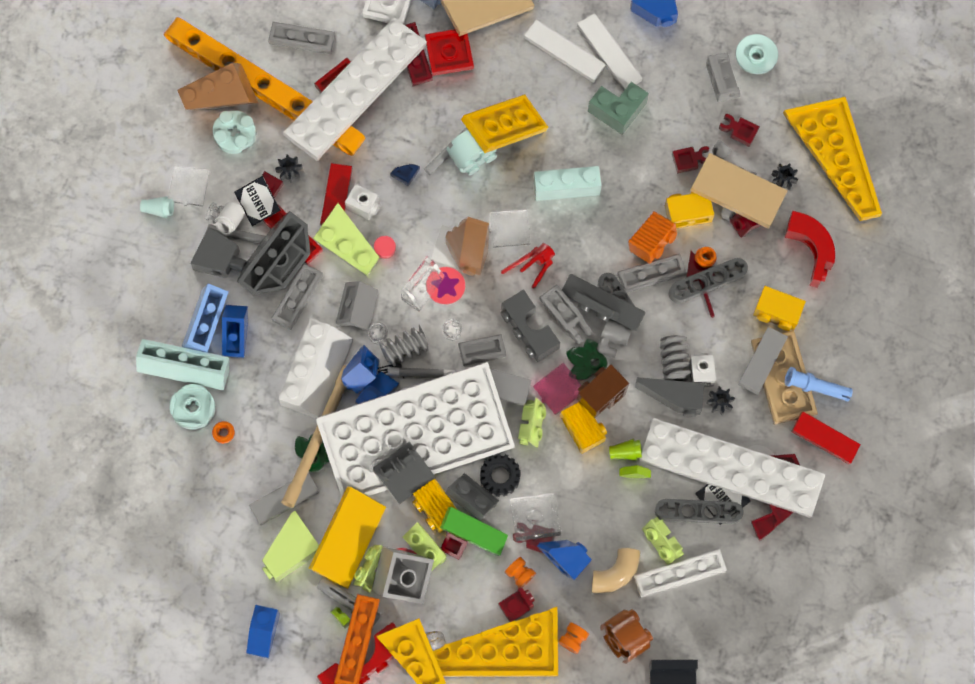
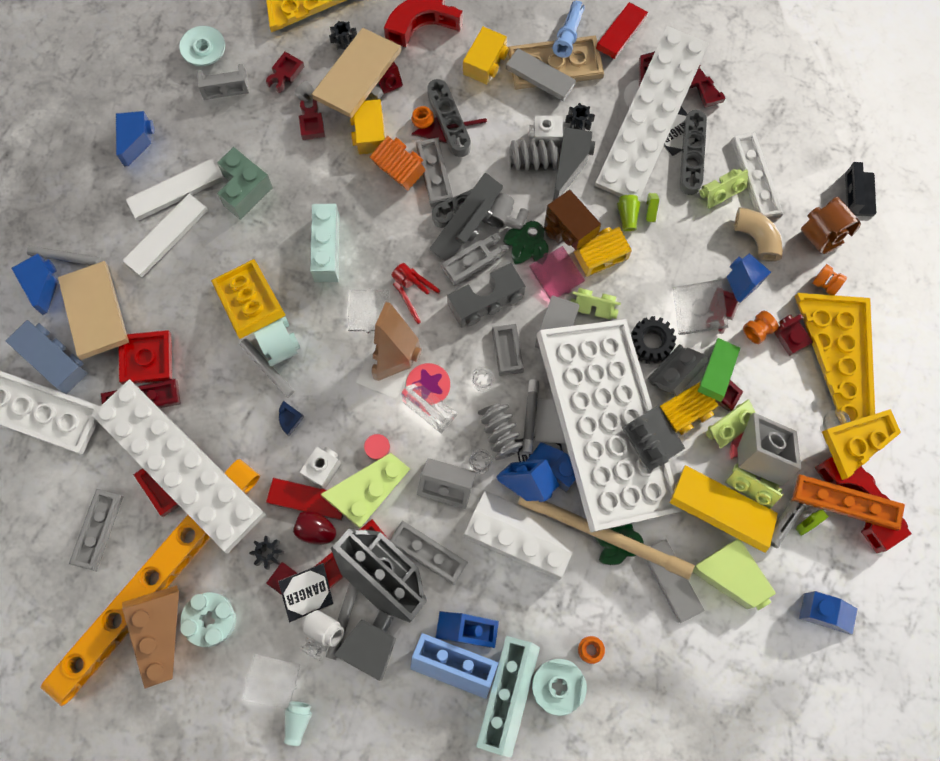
camera: 85 degrees left, 0 degrees up
none -> dark red animal [293,511,336,545]

